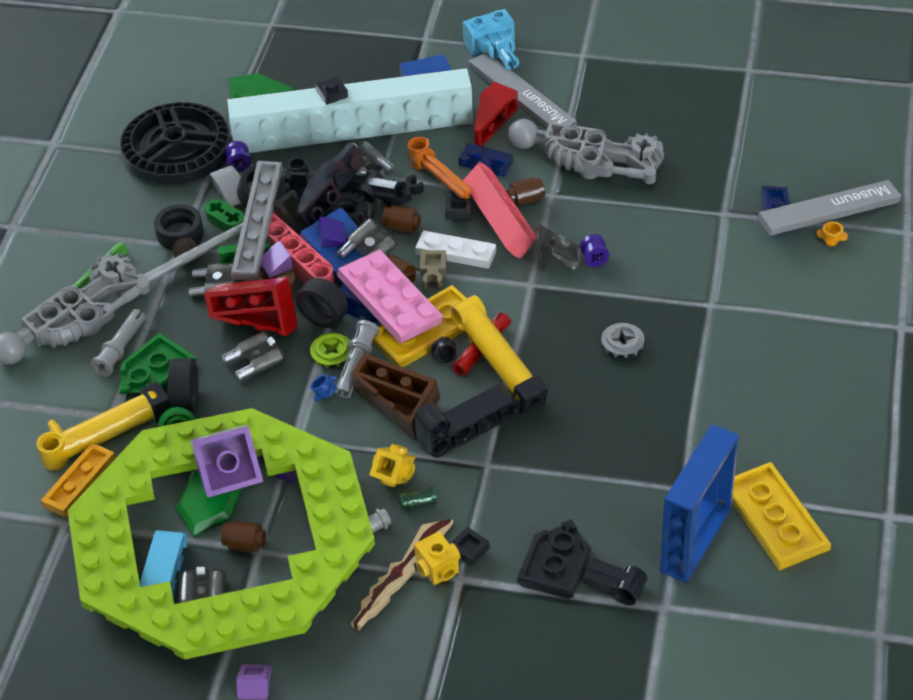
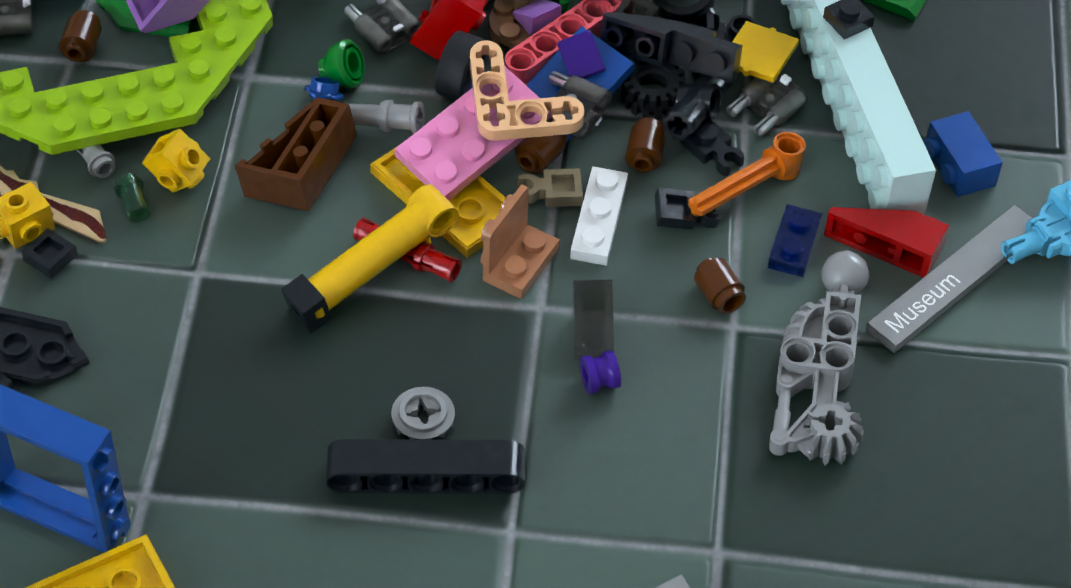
camera: 80 degrees right, 5 degrees up
lime gear [310,333,350,369] -> none
black beam [414,384,521,458] -> none
black plate [431,337,456,363] -> none
coral beam [463,162,538,259] -> none
none -> green brick [318,39,365,88]
none -> black beam [326,439,525,494]
none -> light nougat beam [470,40,584,141]
none -> nougat bracket [480,184,560,299]
none -> yellow piece [732,21,799,83]

